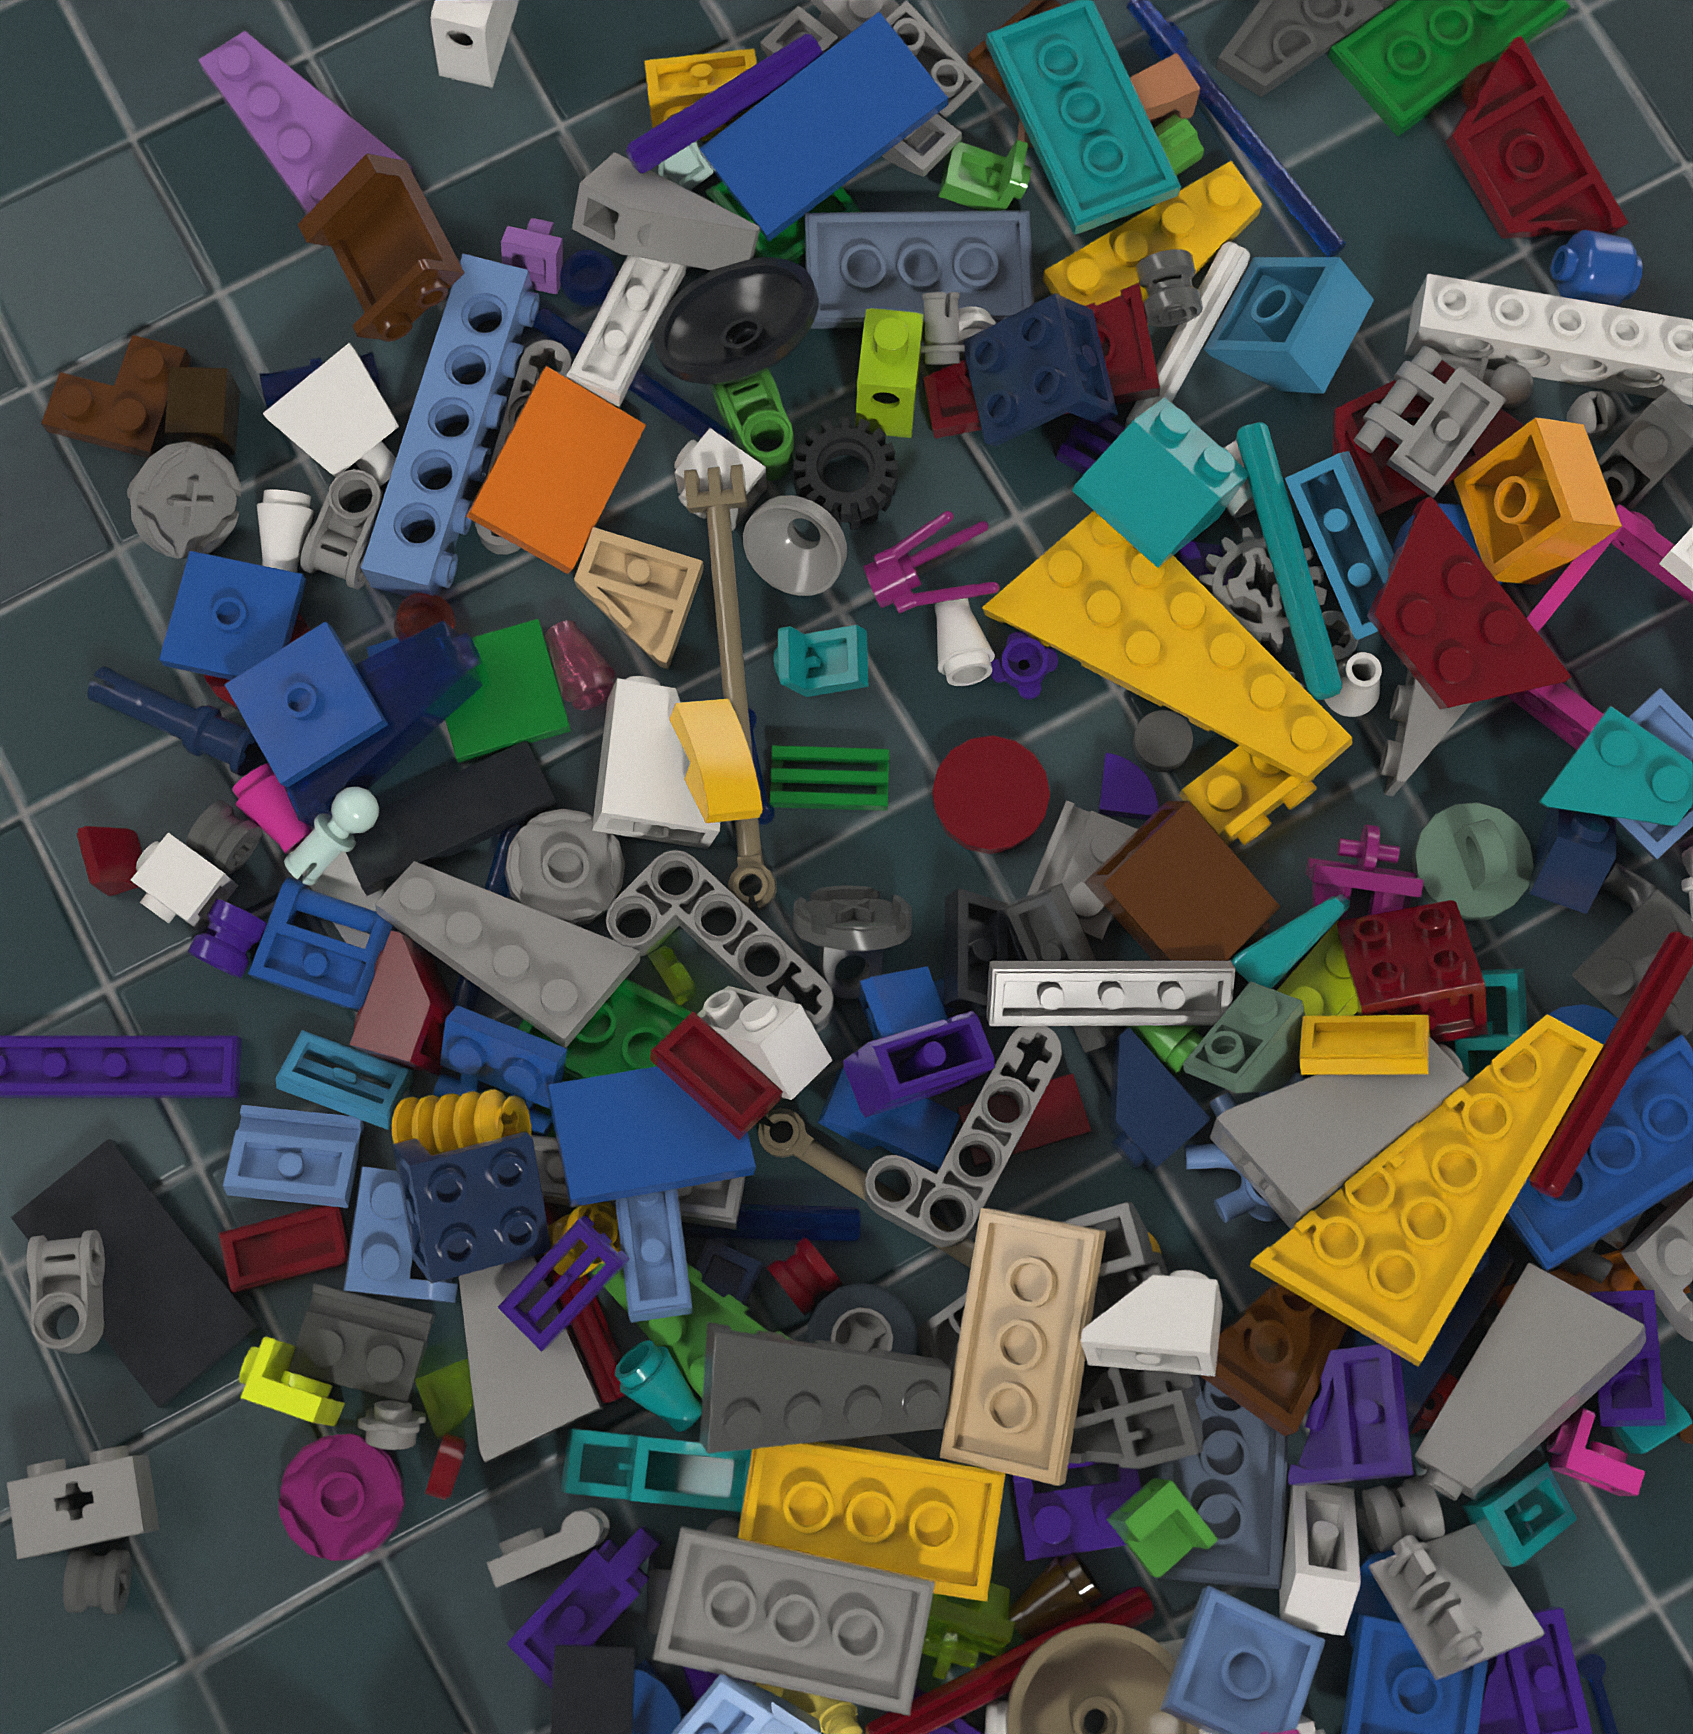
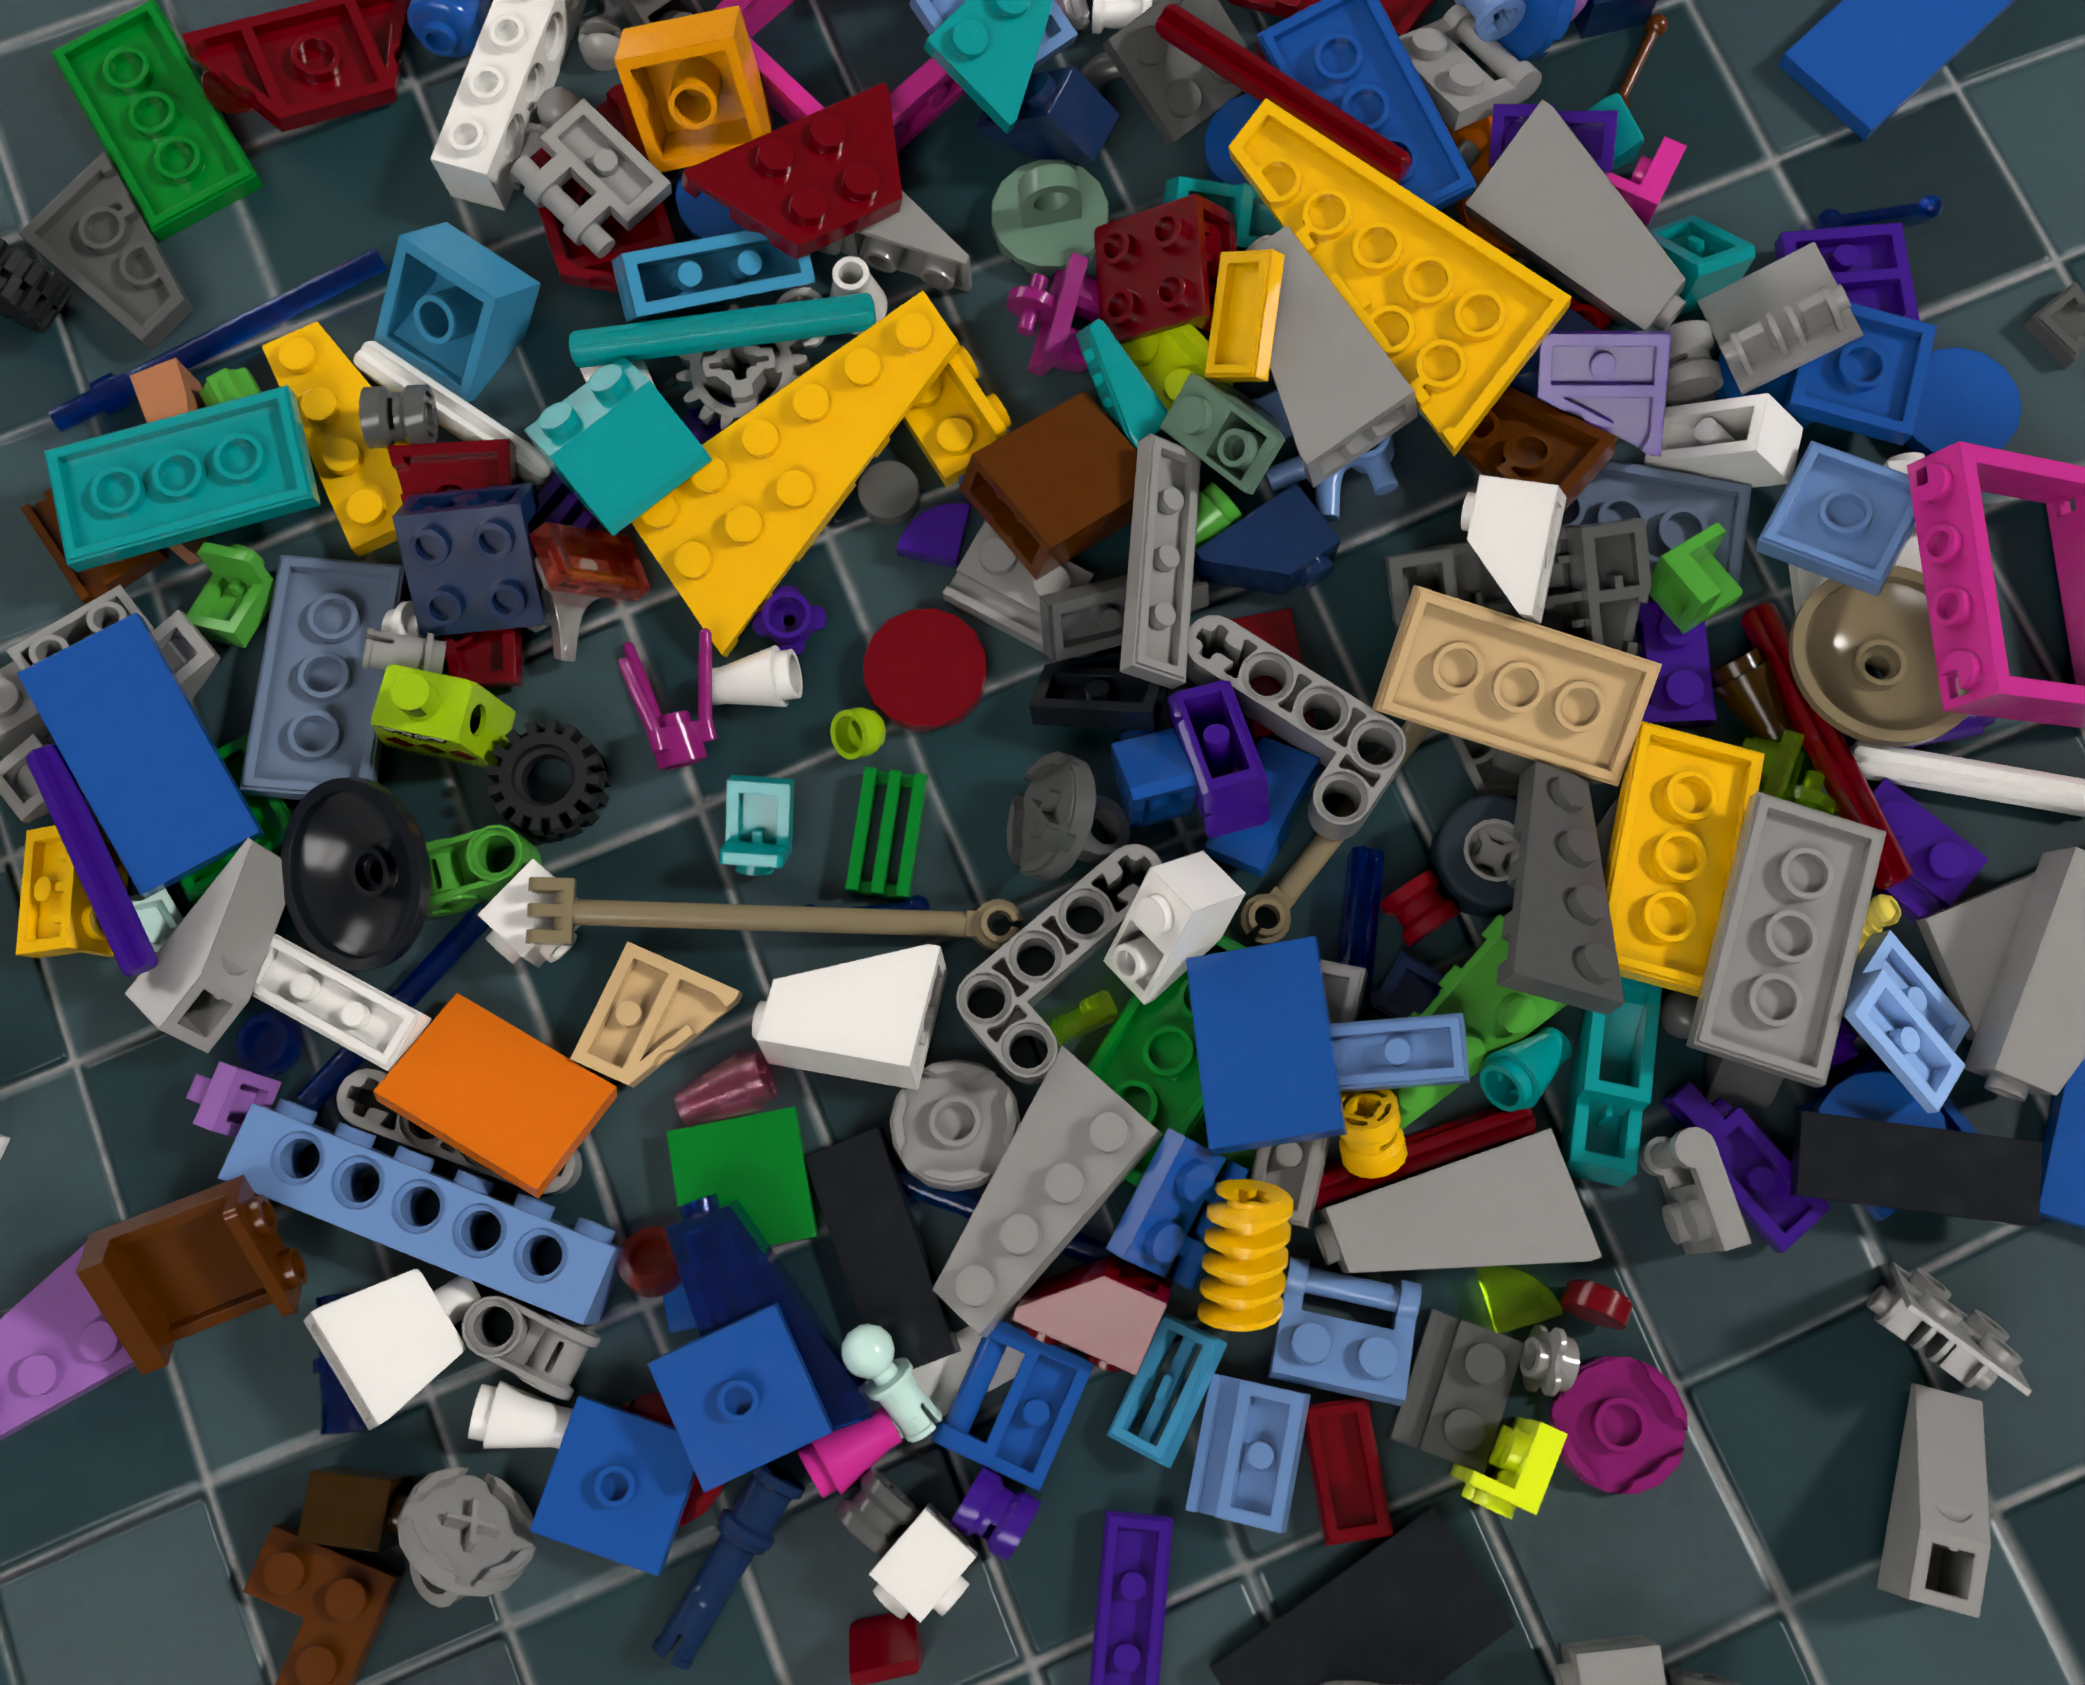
camera: 80 degrees left, 0 degrees up
dark blue bracket [392,1132,551,1284] -> none
dark purple tile [498,1215,630,1352] -> none
dark red tile [649,1011,783,1140] -> none
yellow slope [669,699,763,823] -> none
light grey piece [743,495,847,596] -> none
none -> clear red piece [527,522,651,662]
none -> lime hinge [830,707,886,760]

